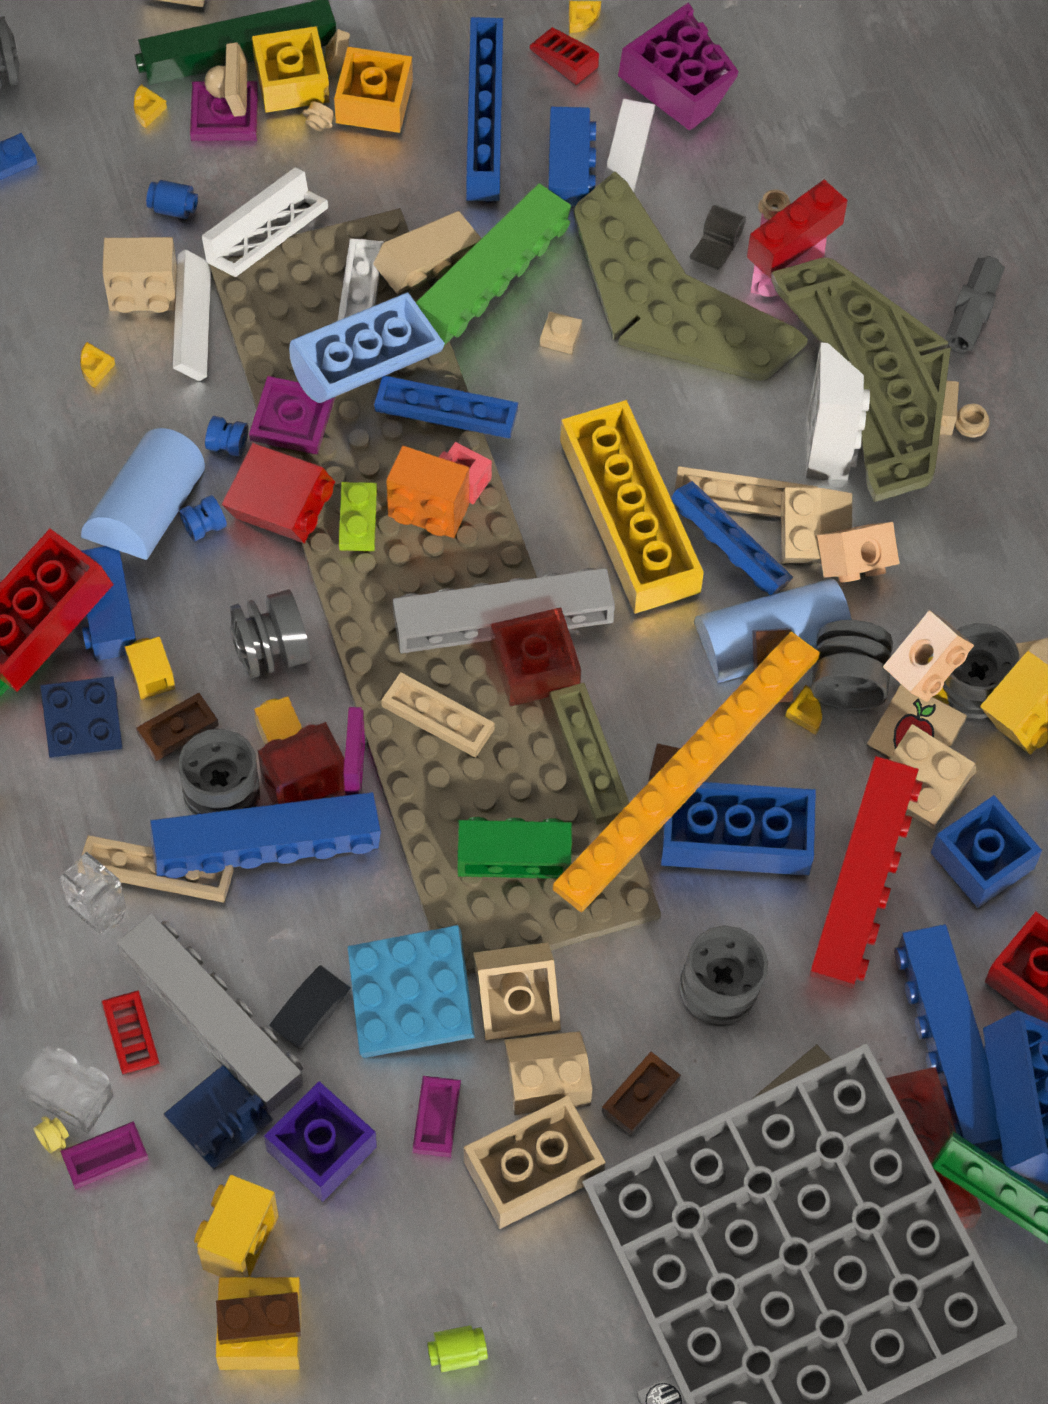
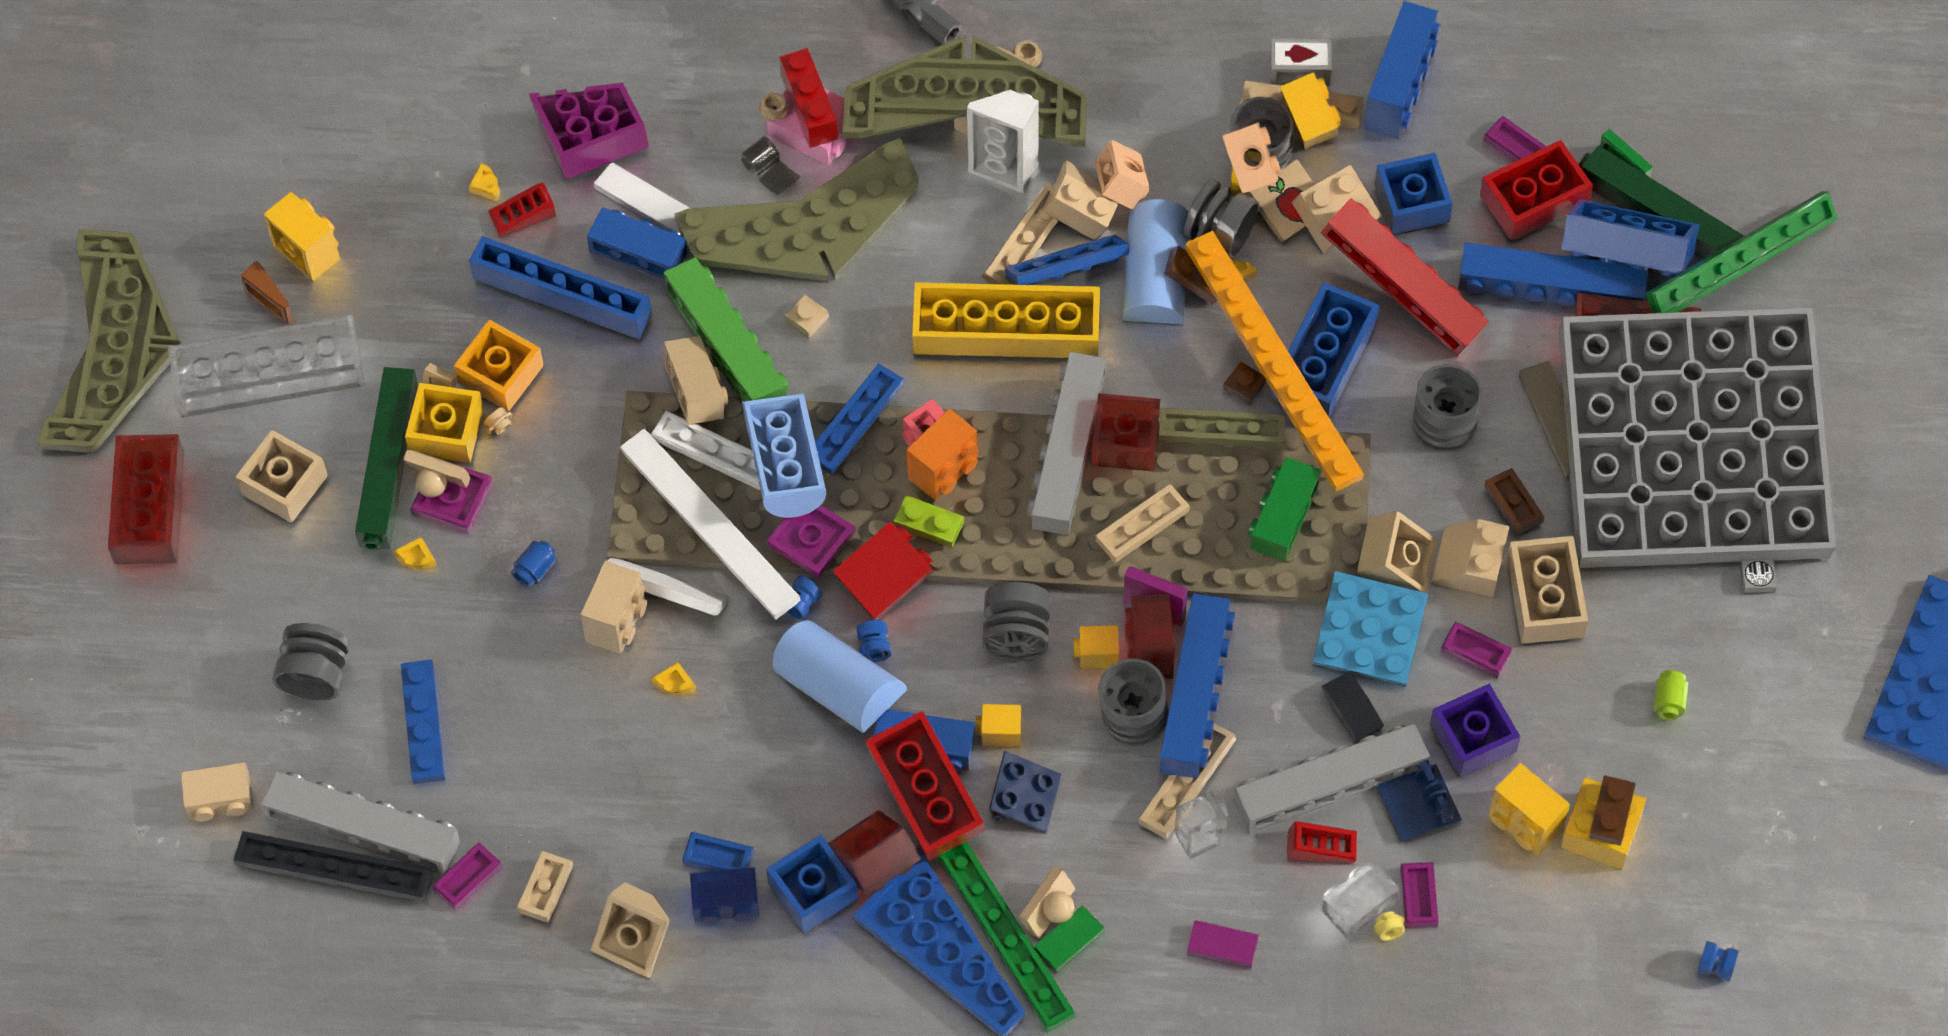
camera: 65 degrees left, 0 degrees up
reddish brown plate [136,693,219,761] -> none
white fence [202,167,328,277] -> none
none -> white tile [620,428,801,619]

